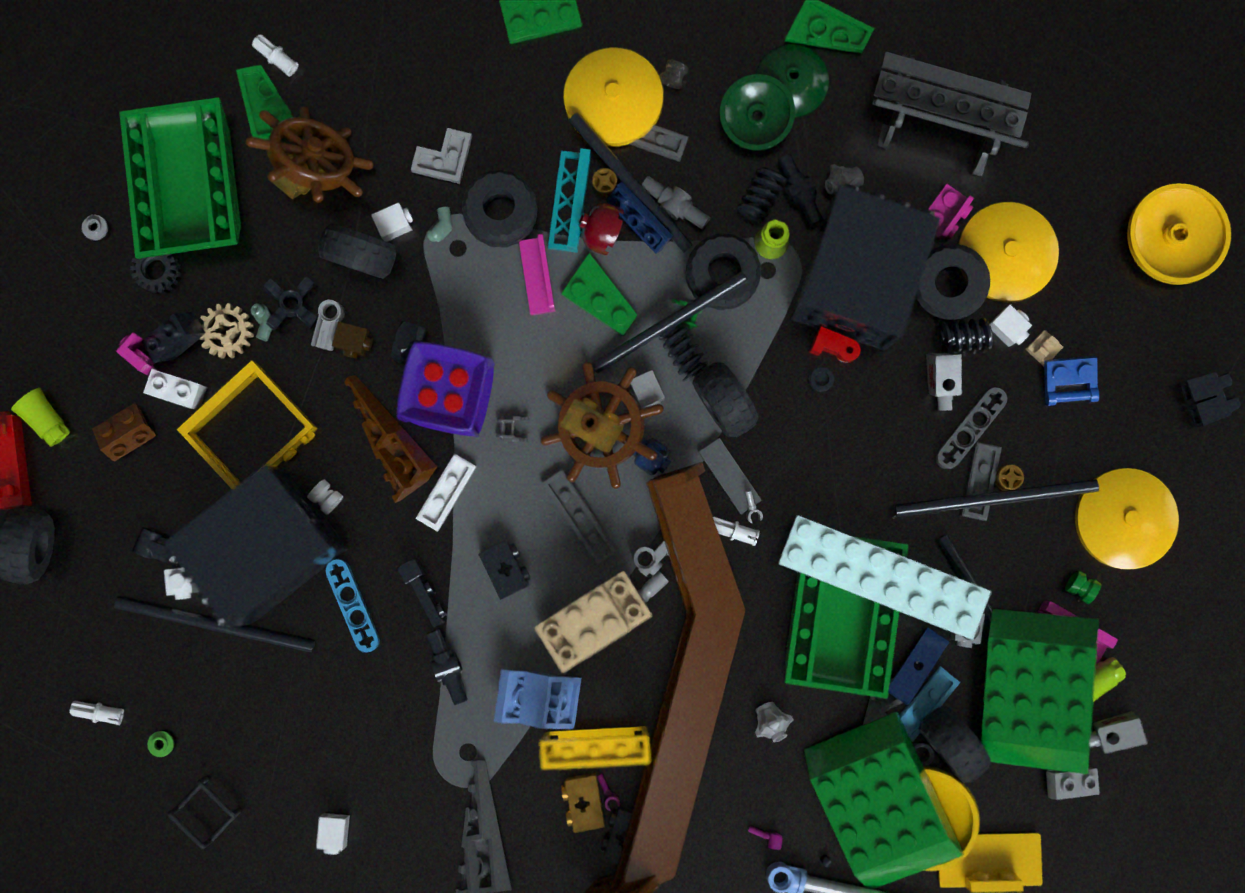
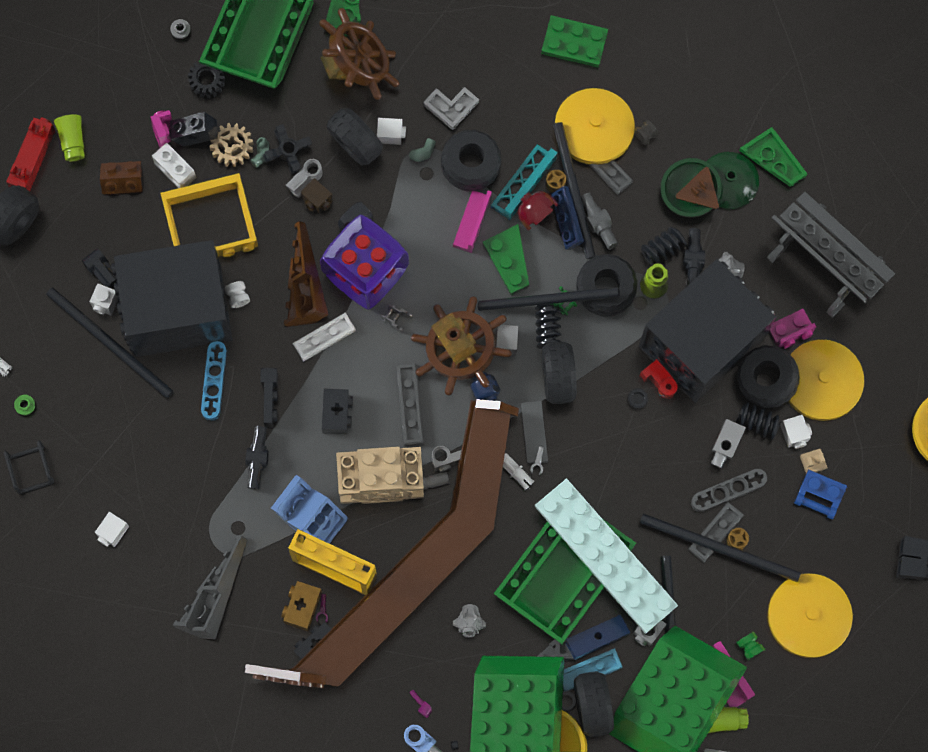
camera: 25 degrees right, 10 degrees down
none -> reddish brown piece [676,167,719,209]

